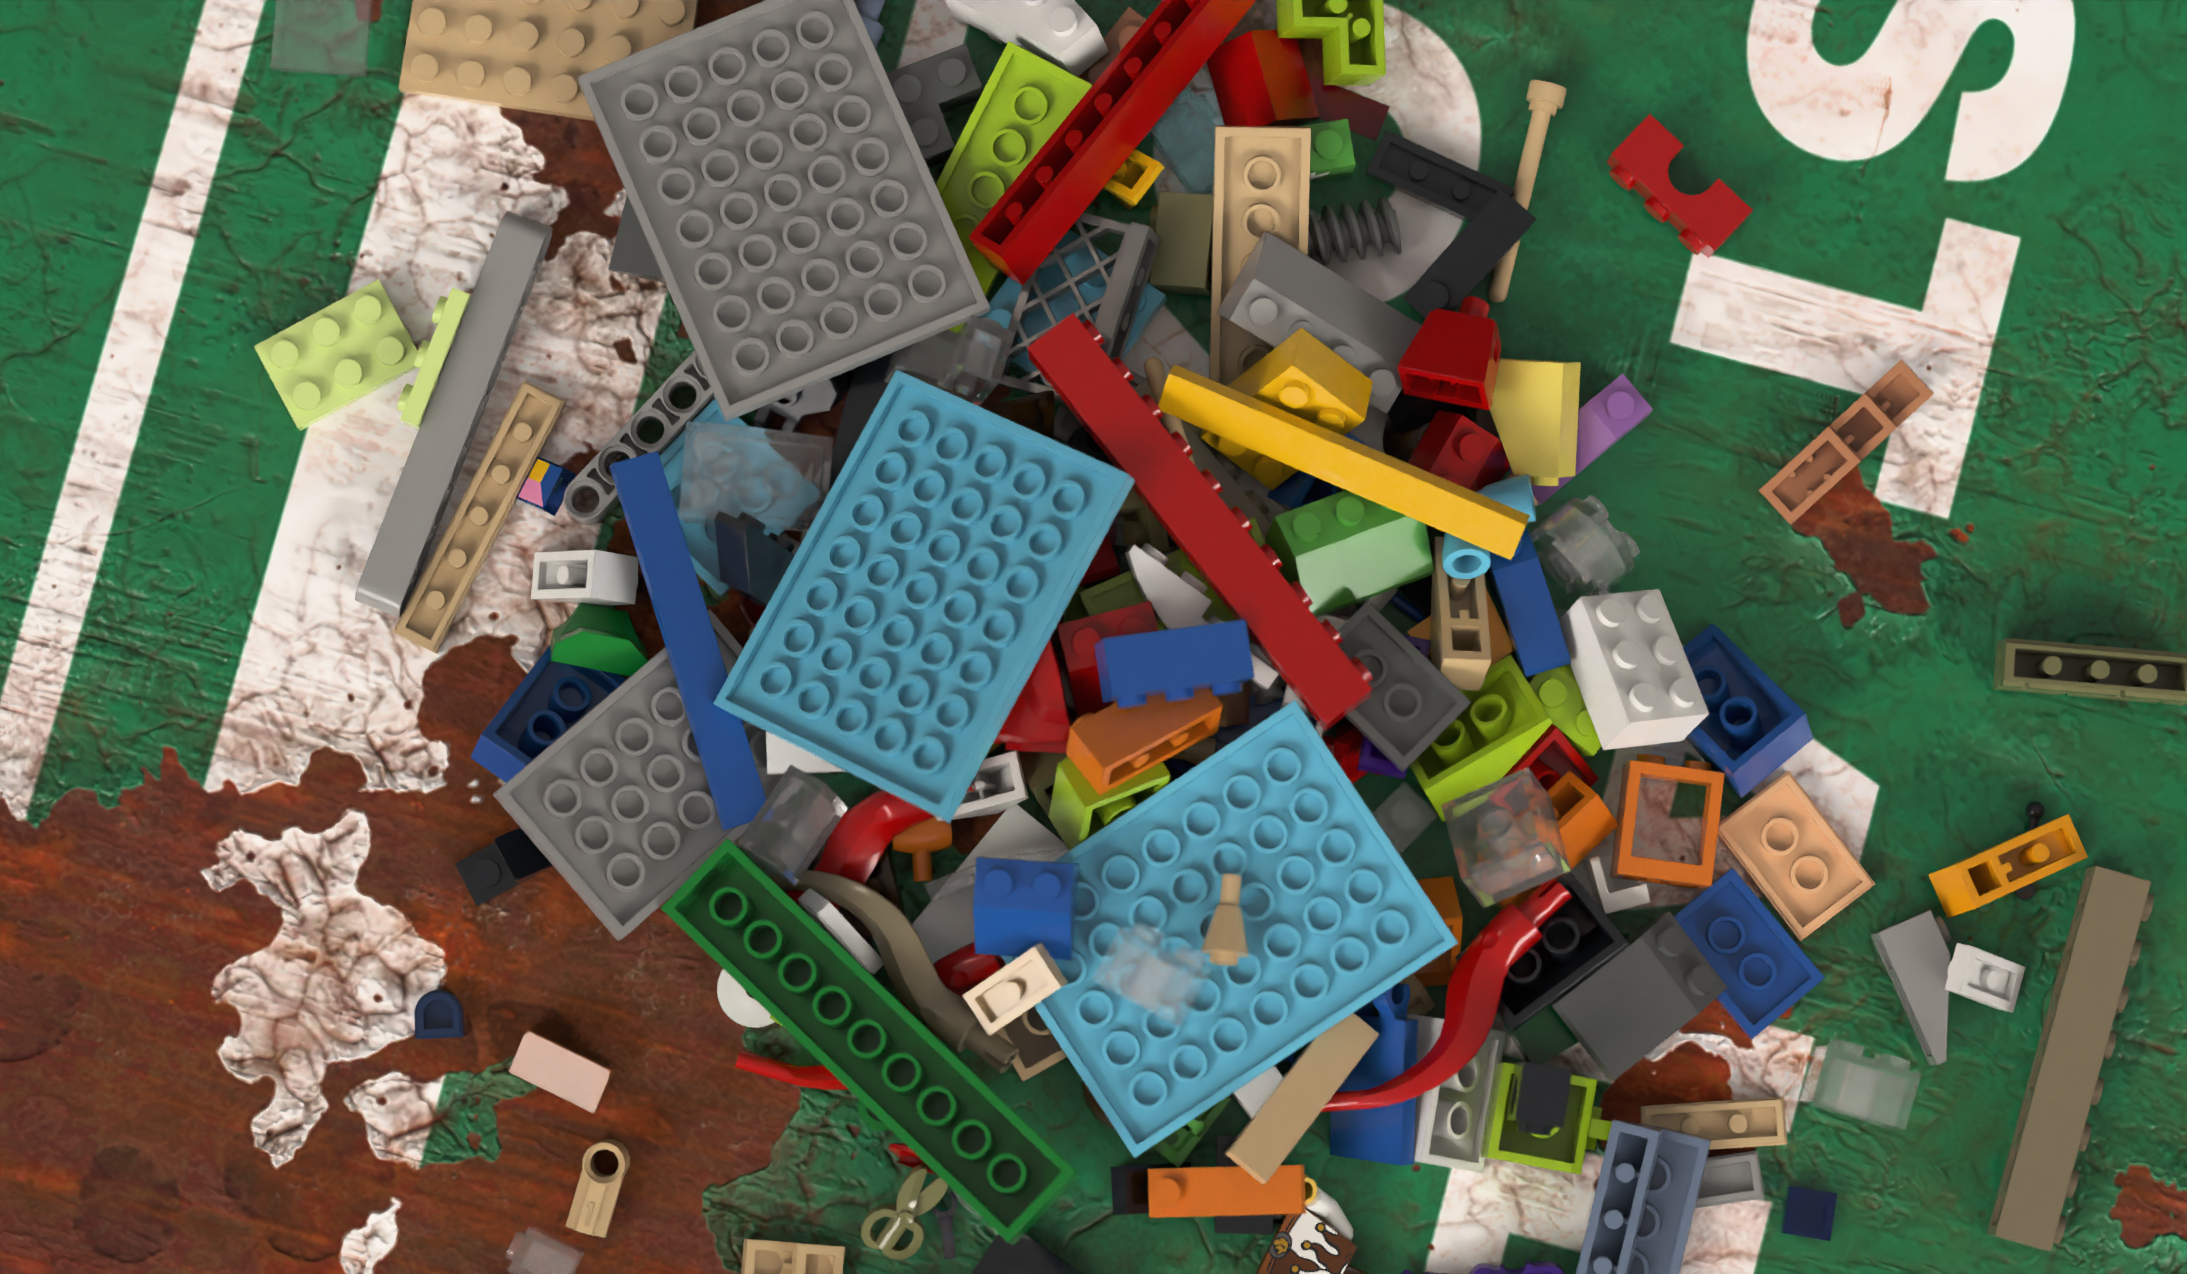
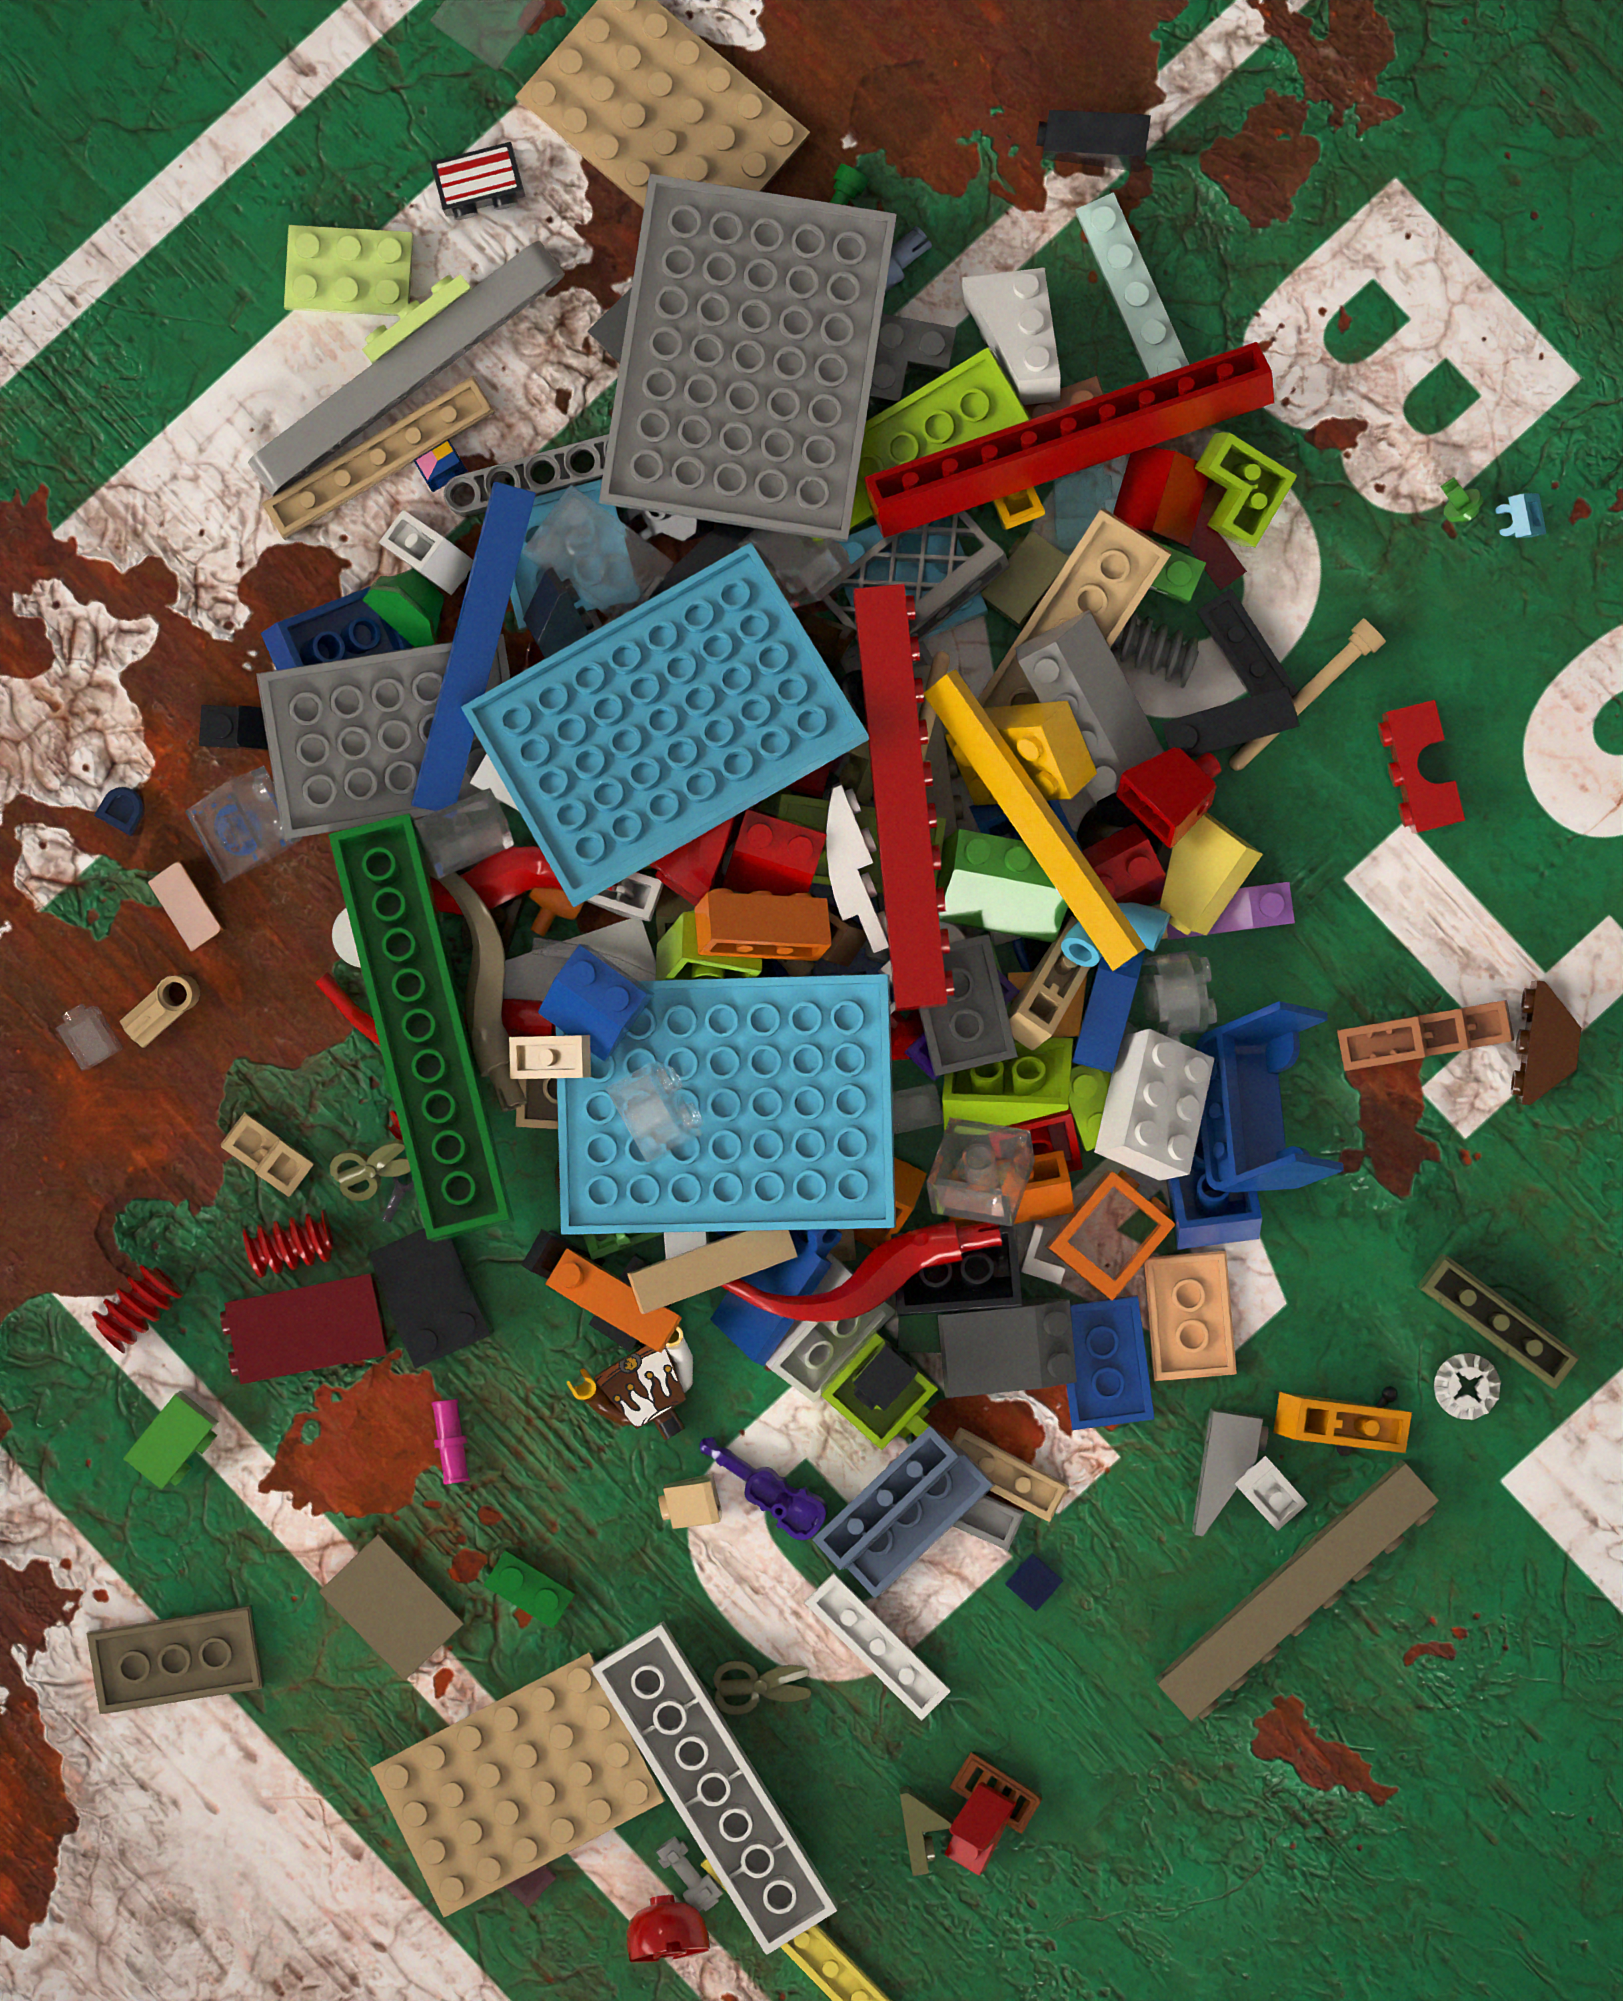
camera: 30 degrees right, 5 degrees up
white tile [798,888,884,974] -> none
blue brick [1094,619,1255,709] -> none
tan cone [1200,874,1249,966] -> none
clear brick [1798,1039,1921,1130] -> none
none -> clear slope [185,766,303,883]
none -> brick [431,142,526,220]
none -> blue windscreen [1195,1001,1344,1193]
none -> white gear [1434,1353,1501,1420]
none -> reddish brown slope [1511,981,1582,1105]

